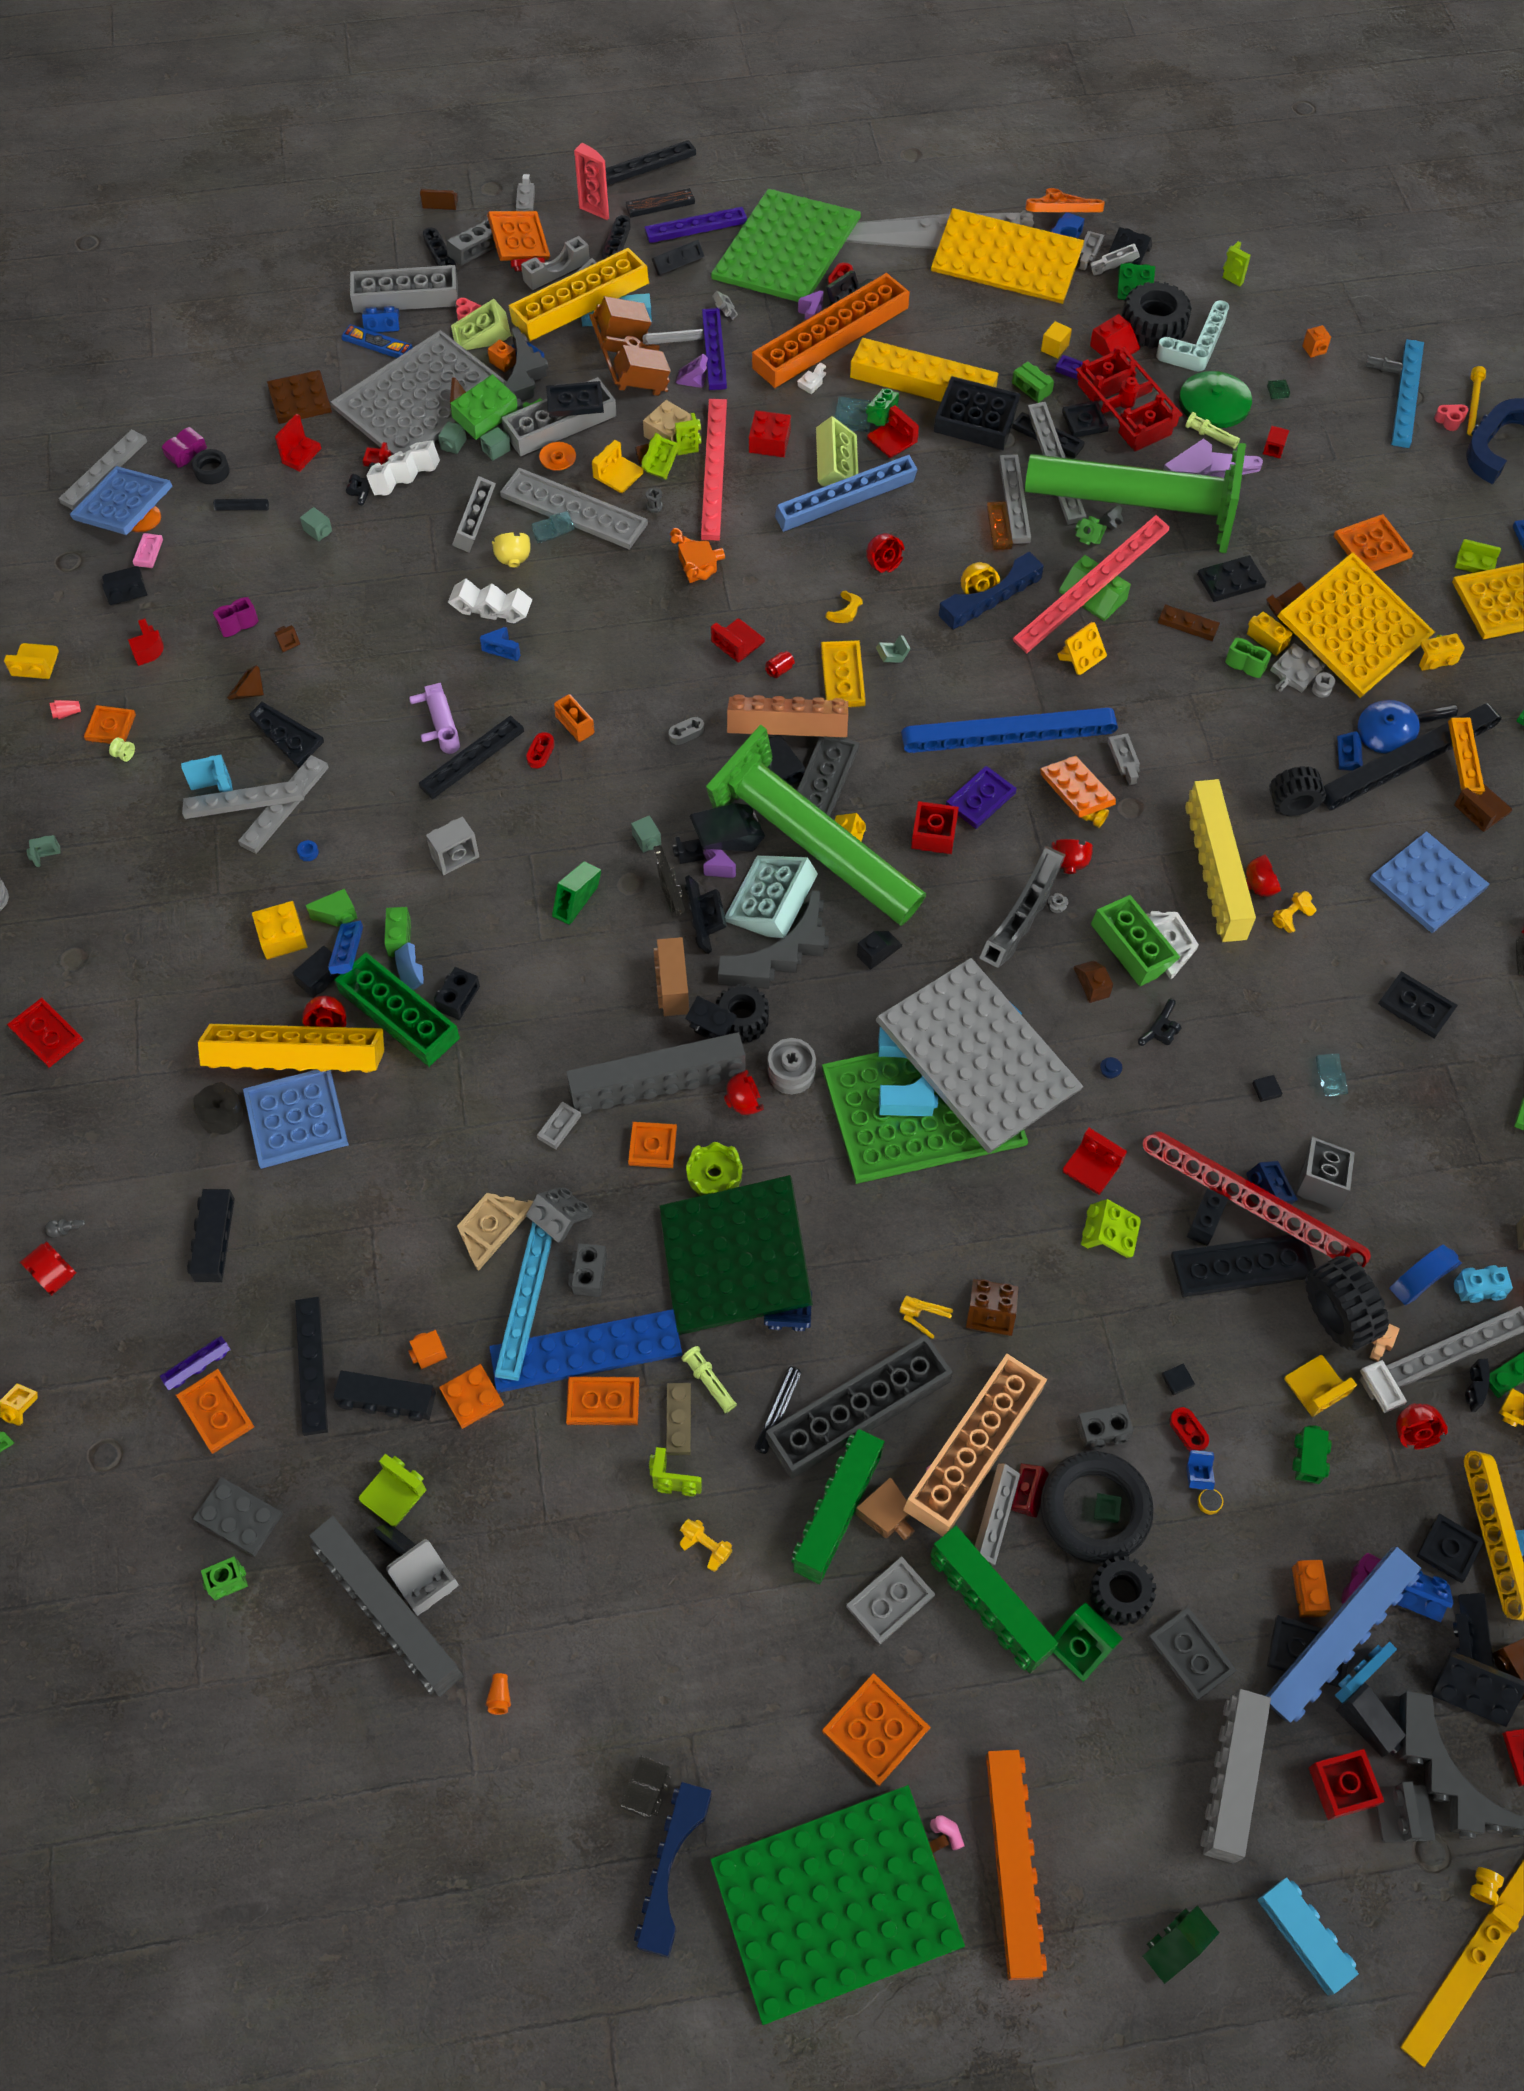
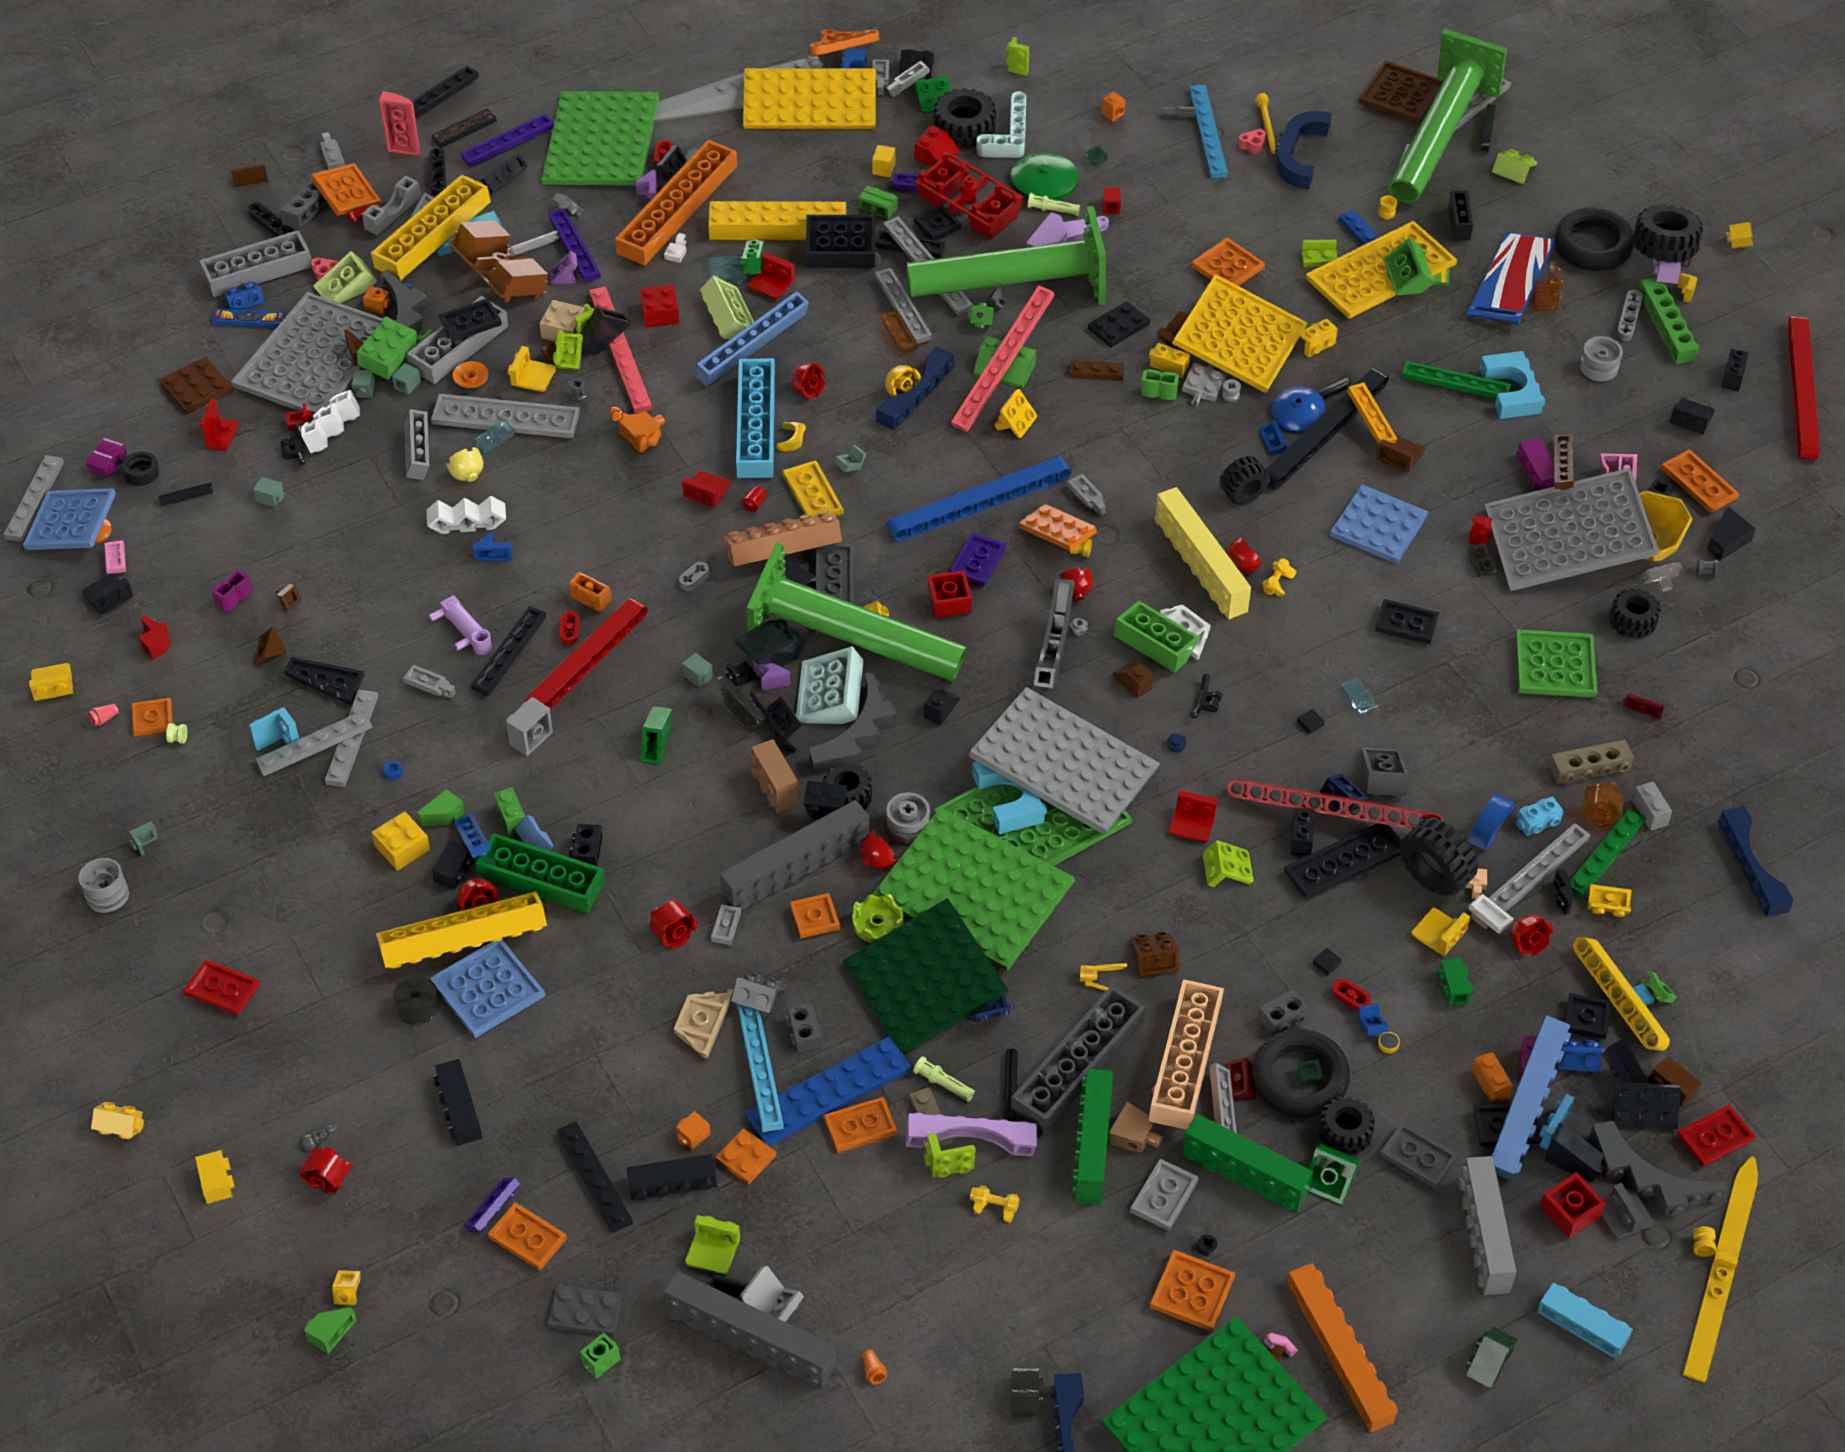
camera: 20 degrees left, 10 degrees down
none -> light grey hinge [403,665,456,698]
none -> red beam [525,598,648,710]
none -> black slope [581,306,631,354]
none -> red brick [649,899,697,948]
none -> medium azure brick [736,359,775,478]
none -> bright green plate [872,807,1075,971]
none -> lavender arch [906,1113,1037,1157]
none -> black bush [1197,1234,1218,1256]

